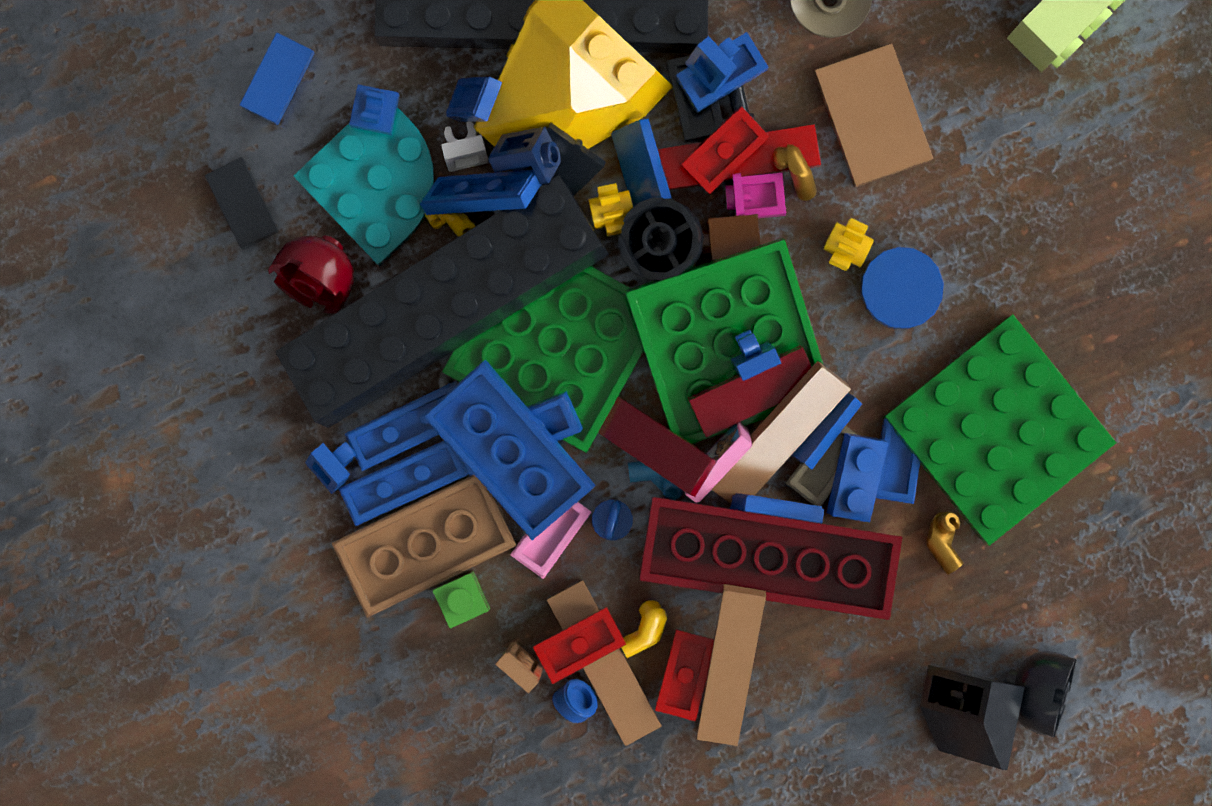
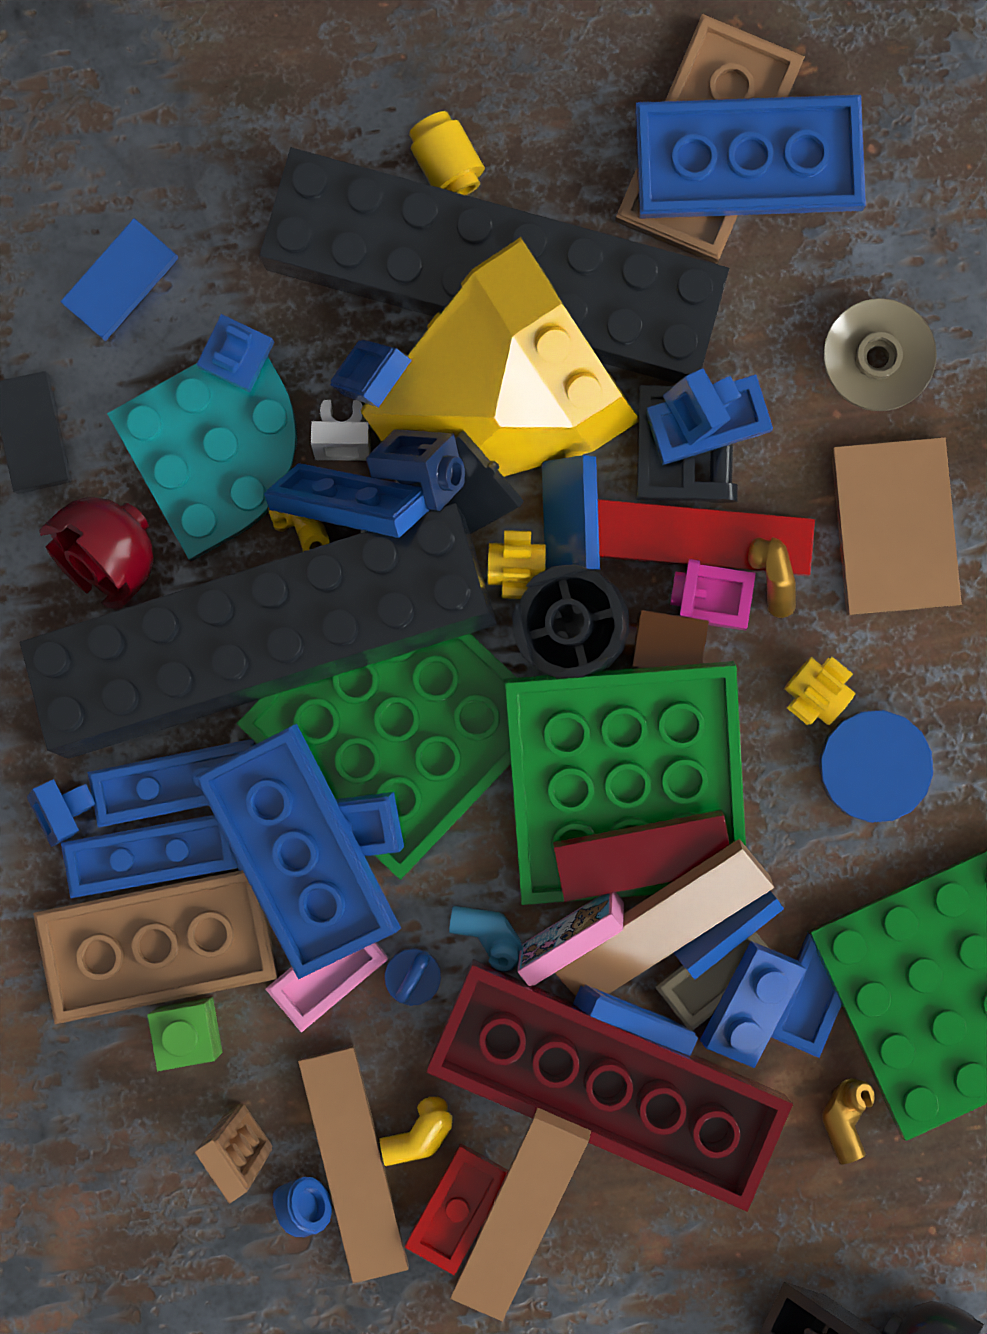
camera: 20 degrees right, 0 degrees up
red plate [533,607,626,684] -> none
dark red tile [598,397,717,497] -> none
red plate [680,106,770,194] -> none
blue tile [731,329,781,381] -> none

